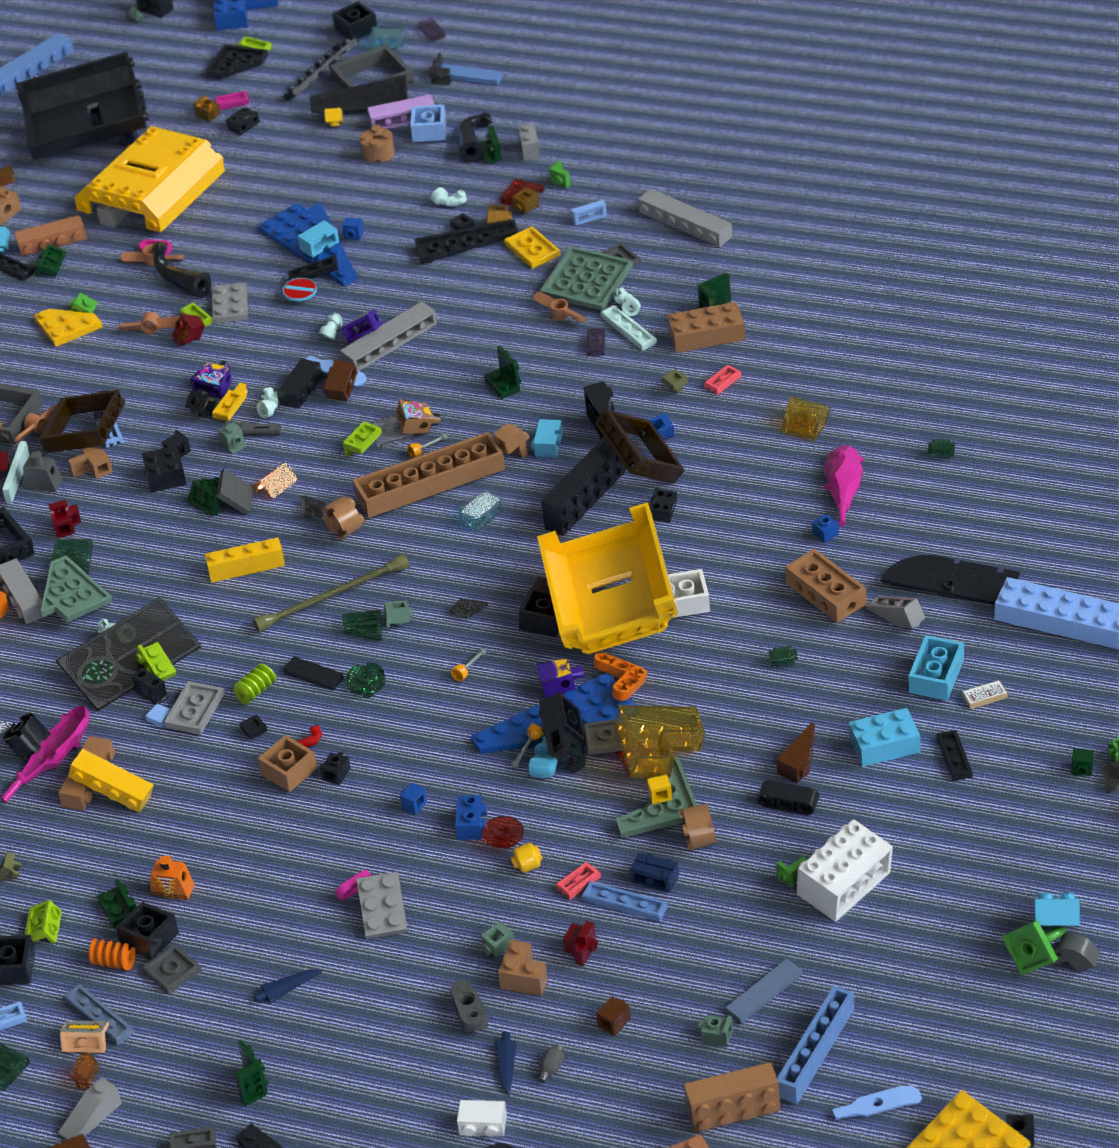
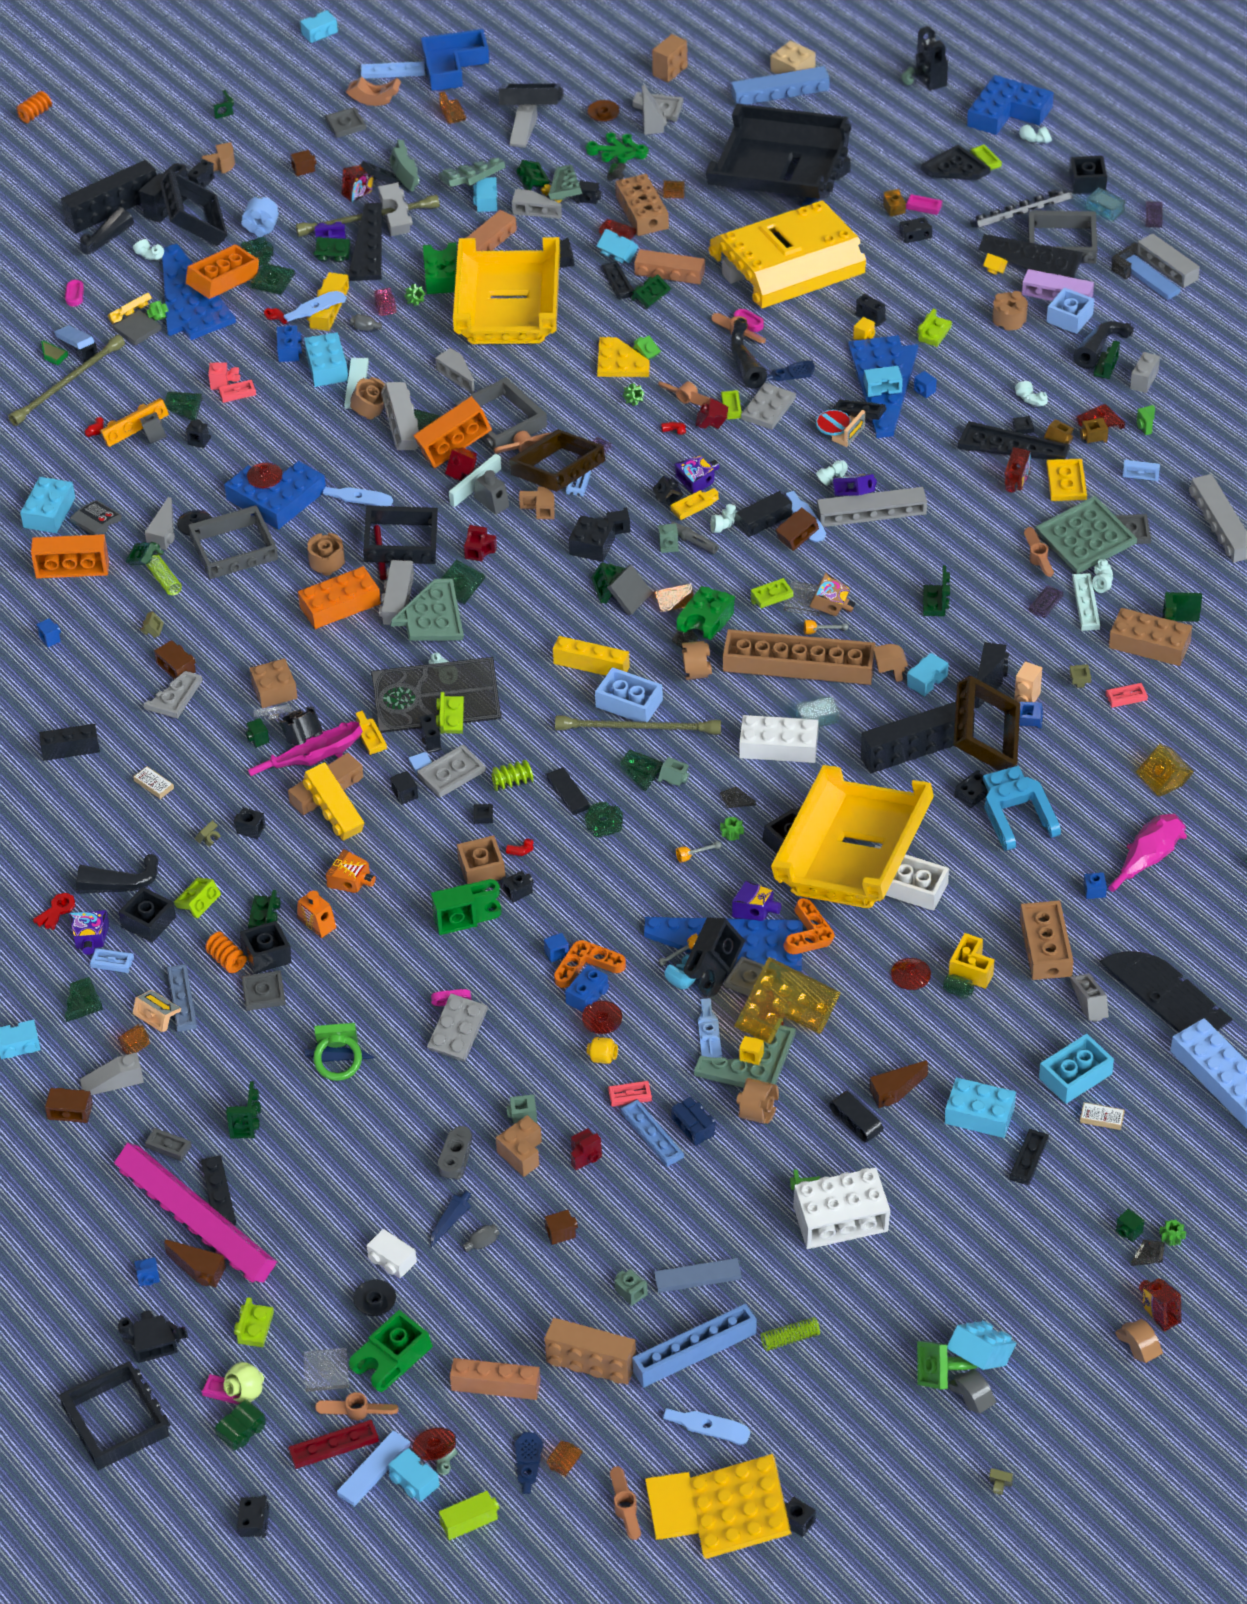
camera: 30 degrees right, 5 degrees up
none -> black brick [234,807,266,839]
none -> bright green tile [313,1023,362,1081]
none -> orange torso [326,849,376,893]
none -> yellow hinge [355,711,387,755]
none -> black brick [390,771,418,805]
none -> green brick [431,879,502,935]
none -> orange beam [554,940,626,988]
none -> light blue brick [595,667,663,723]
none -> bright green gear [622,383,645,406]
none -> red arm [661,422,686,435]
none -> green brick [676,586,735,640]
none -> light blue piece [698,998,722,1058]
none -> bright green gear [720,817,744,841]
none -> white brick [740,715,818,763]
none -> lime piece [761,1317,820,1352]
none -> dark blue piece [766,360,815,381]
none -> tan brick [771,40,815,74]
none -> panel [832,410,865,447]
none -> yellow plate [853,317,875,340]
none -> black piece [855,293,887,327]
none -> clear red dish [891,958,931,990]
none -> lime bracket [917,308,952,347]
none -> yellow brick [949,933,994,989]
none -> dark azure plate [982,766,1061,851]
none -> clear red torso [1005,447,1031,493]
none -> light nougat brick [1014,662,1042,702]
none -> light aqua arm [1019,125,1052,144]
none -> light grey brick [1137,233,1200,288]

